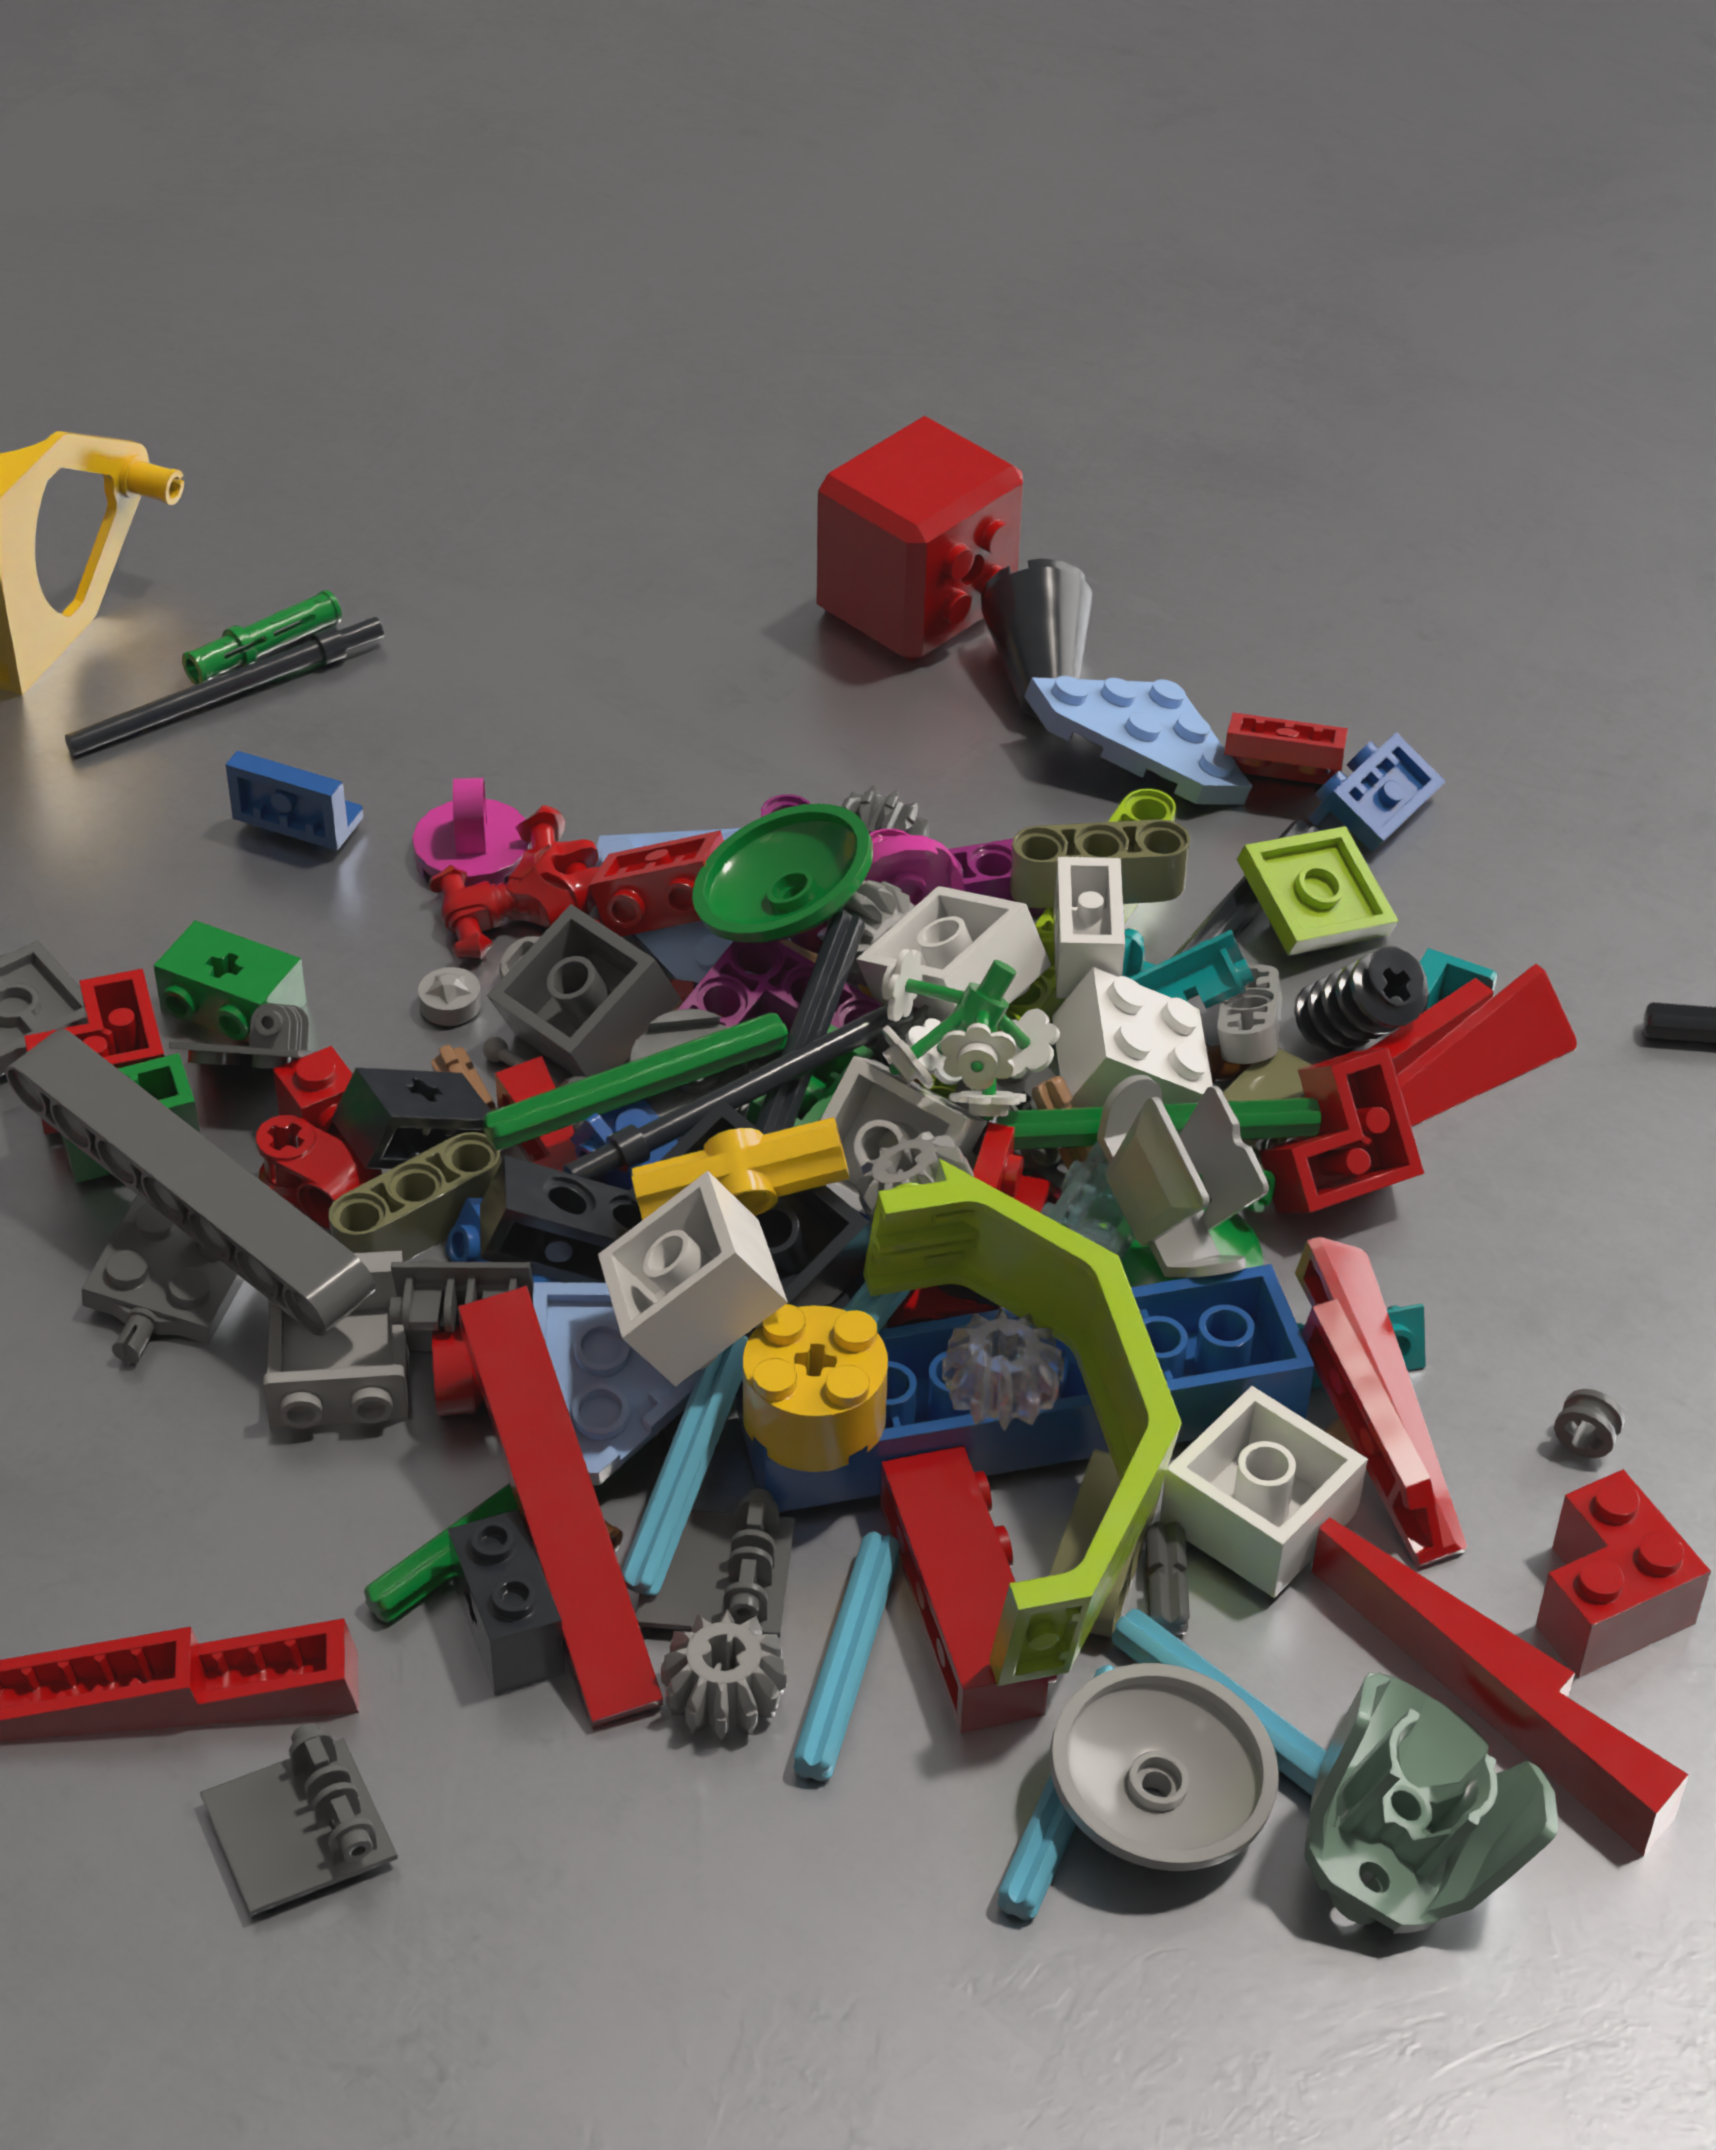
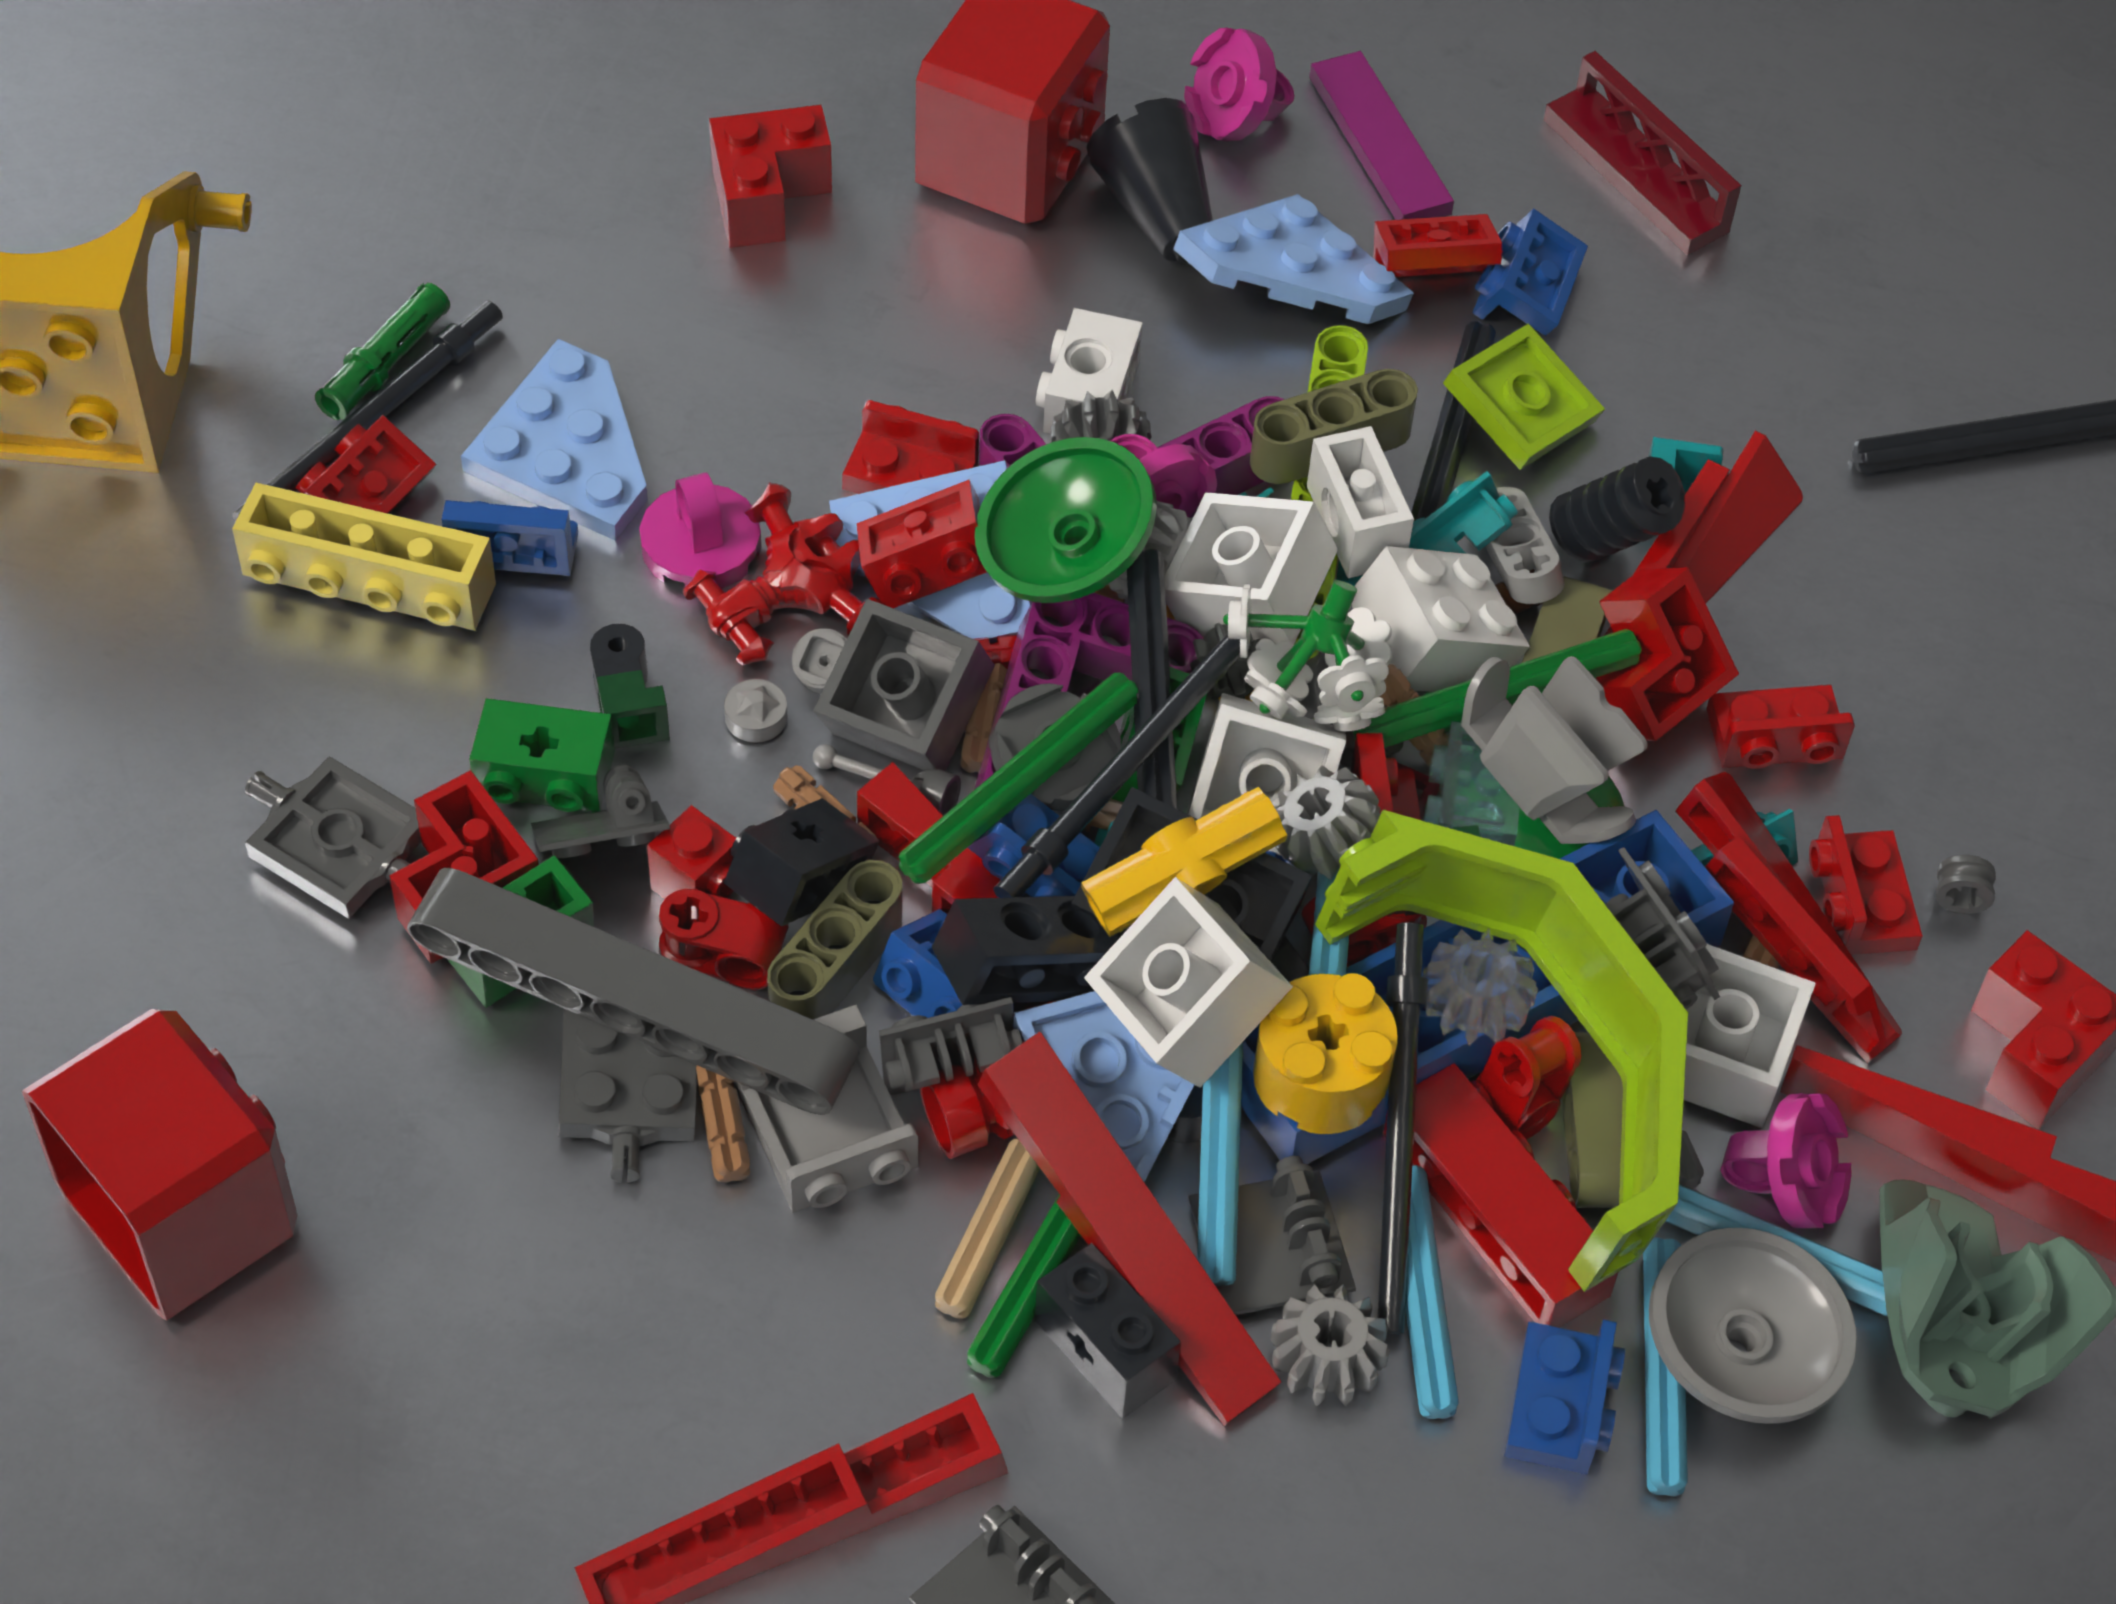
camera: 20 degrees left, 10 degrees up
none -> light yellow brick [232,482,496,631]
none -> red bracket [295,415,437,514]
none -> light blue plate [461,339,648,541]
none -> dark green leg [590,624,670,749]
none -> medium nougat axle [696,1065,750,1183]
none -> red brick [709,104,832,248]
none -> red bracket [842,400,979,494]
none -> tan axle [935,1138,1040,1319]
none -> white brick [1036,308,1143,434]
none -> dark pink tile [1184,27,1295,141]
none -> magenta tile [1309,51,1454,220]
none -> black bar [1377,923,1428,1334]
none -> red piece [1476,1016,1582,1140]
none -> blue bracket [1504,1319,1625,1475]
none -> dark red fence [1543,51,1742,256]
none -> dark grey hinge [1606,847,1720,1010]
none -> red bracket [1706,684,1855,769]
none -> dark pink tile [1720,1093,1852,1228]
none -> red bracket [1809,815,1923,955]

